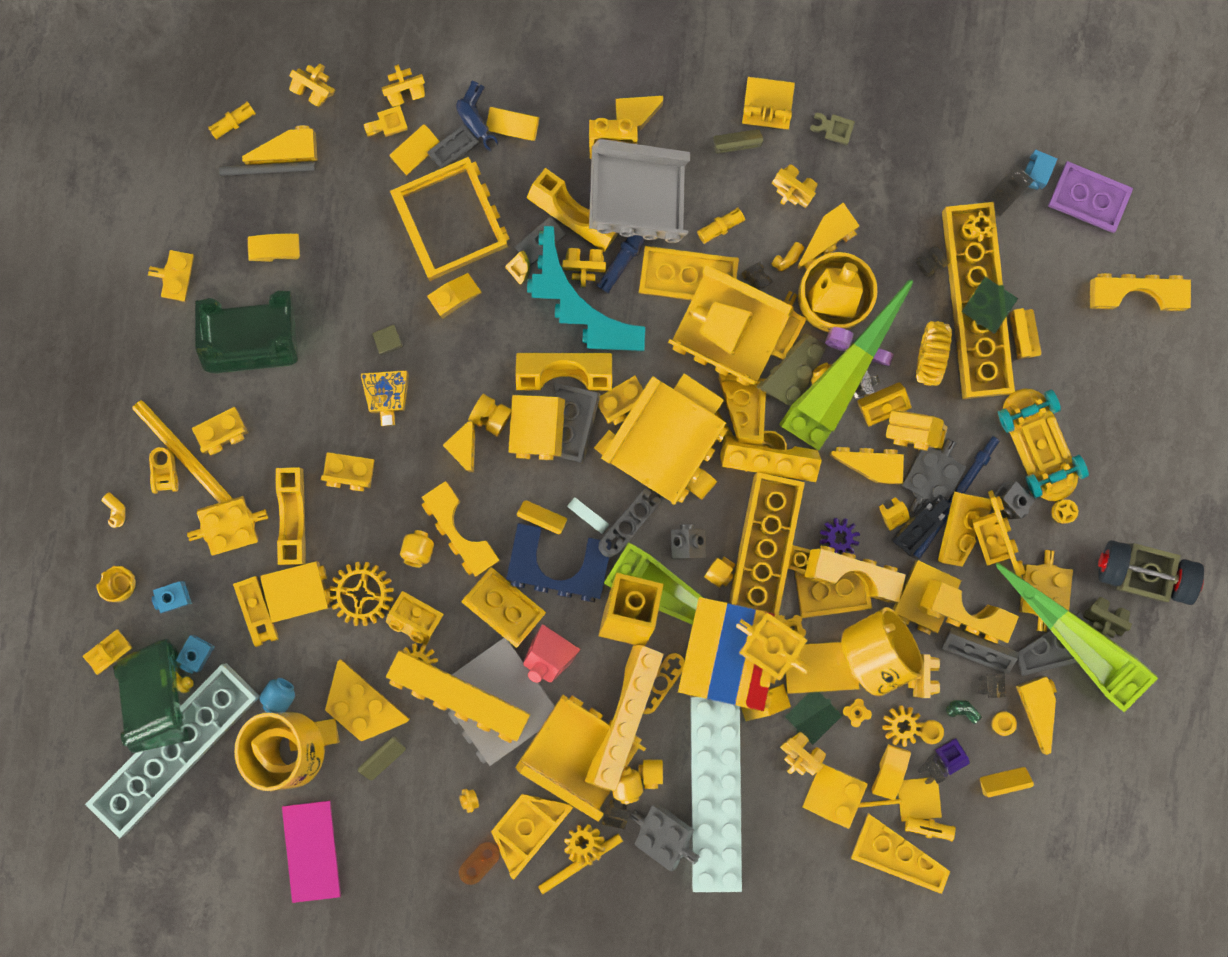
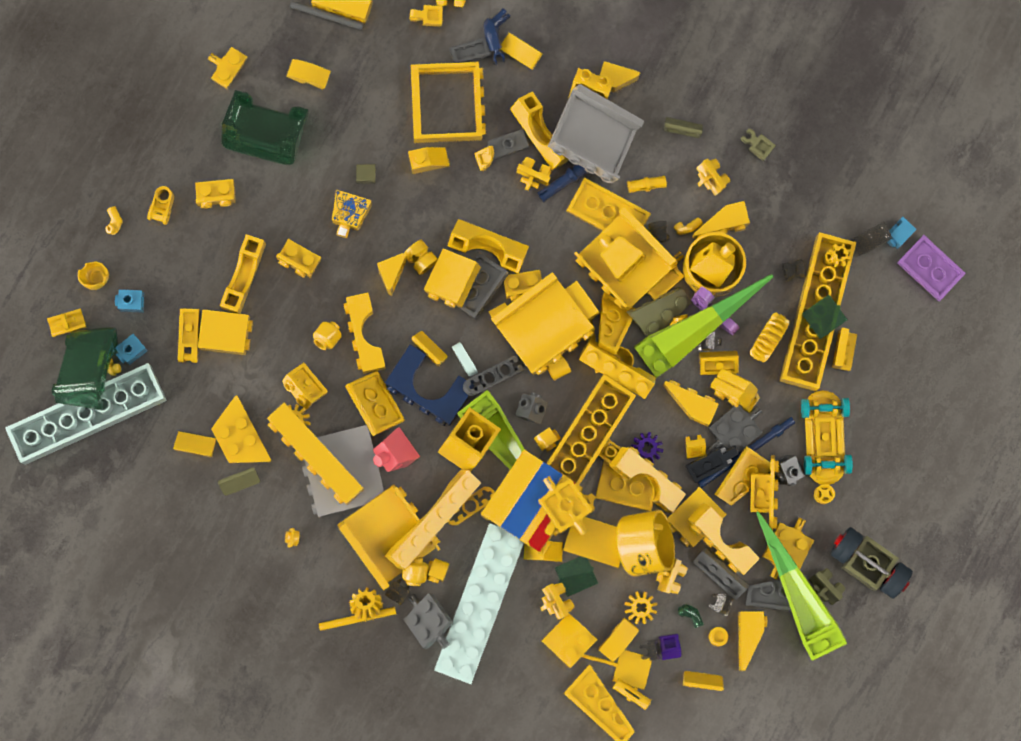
camera: 15 degrees right, 5 degrees down
yellow axle [133,400,233,503] -> none
yellow plate [187,496,268,556] -> none
yellow piece [235,712,325,791] -> none
dark azure head [259,678,295,713] -> none
dark pink tile [282,800,341,903] -> none
yellow gear [329,562,394,626] -> none
yellow slope [389,124,440,176] -> none
clear orange plate [459,841,500,885] -> none
yellow wing [491,793,573,880] -> none
teal arch [527,226,645,351] -> none
yellow hinge [742,77,795,130] -> none
yellow plate [843,698,872,727] -> none
yellow tile [919,720,944,744] -> none
yellow arch [1090,273,1191,311] -> none

